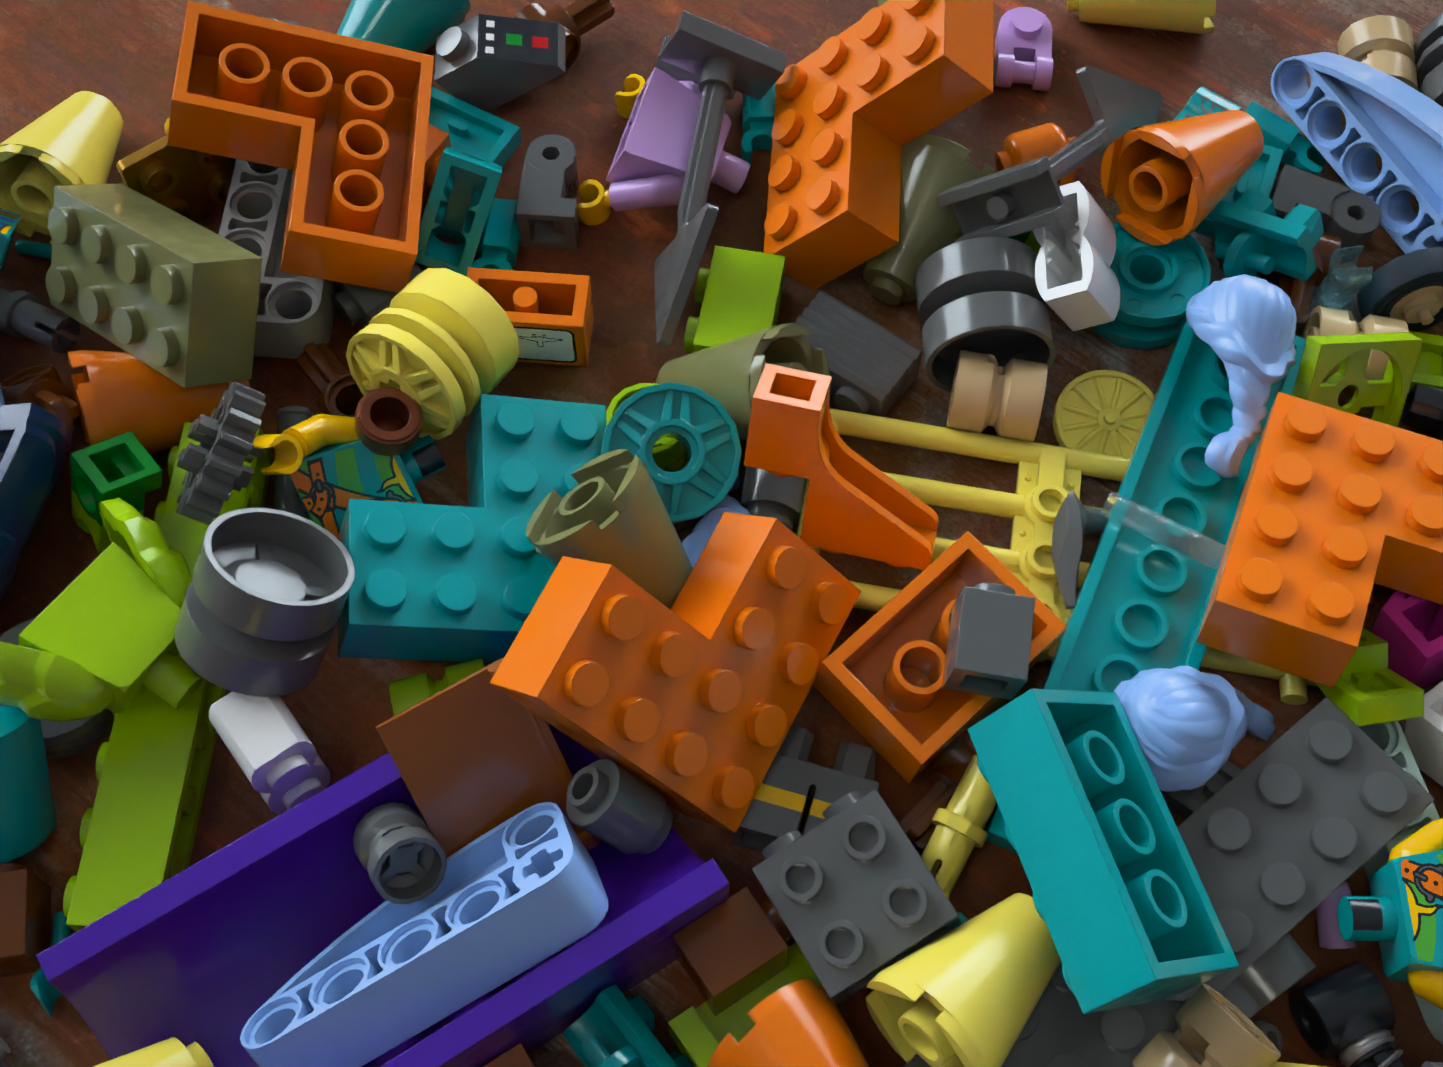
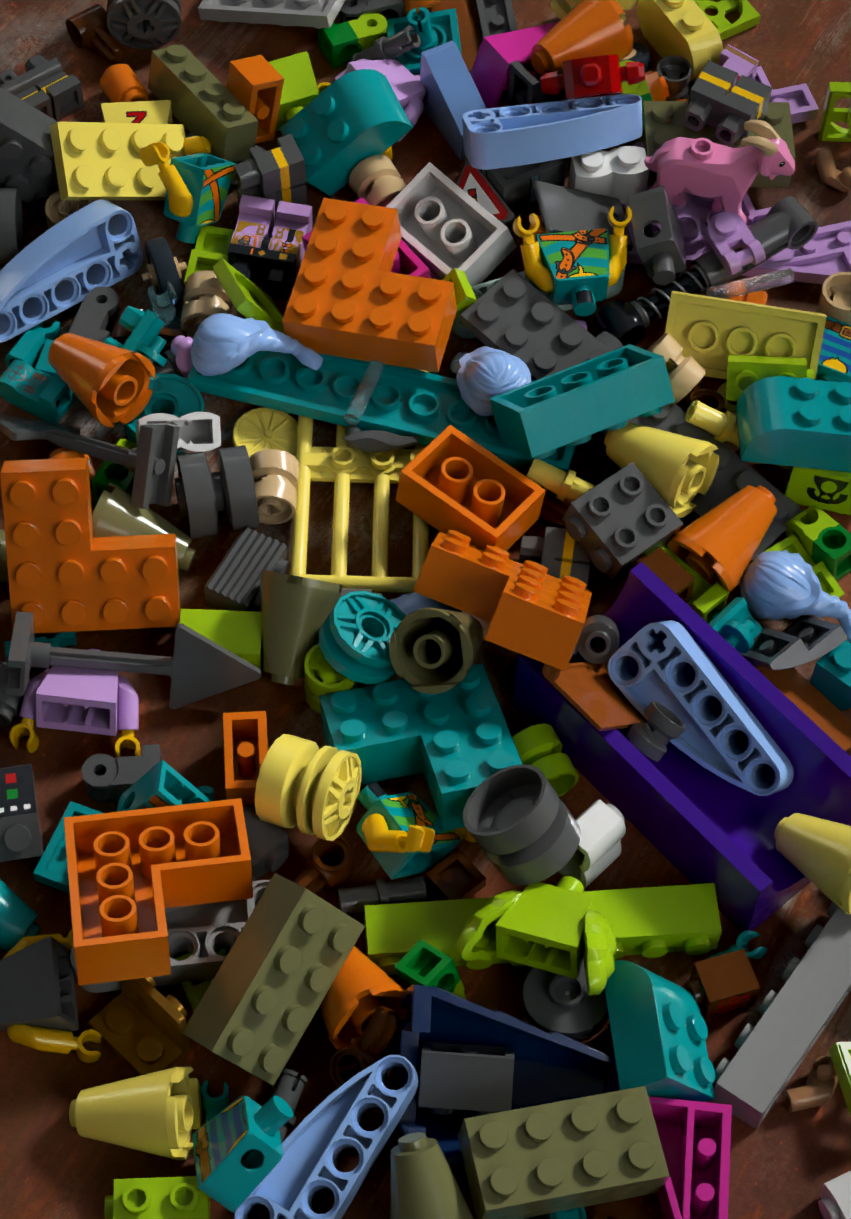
camera: 100 degrees left, 5 degrees down
dark grey gear [176,381,266,526] -> none
copper piece [355,387,423,456] -> none
orange arch [744,363,939,570] -> none
dark grey brick [942,583,1035,700] -> none

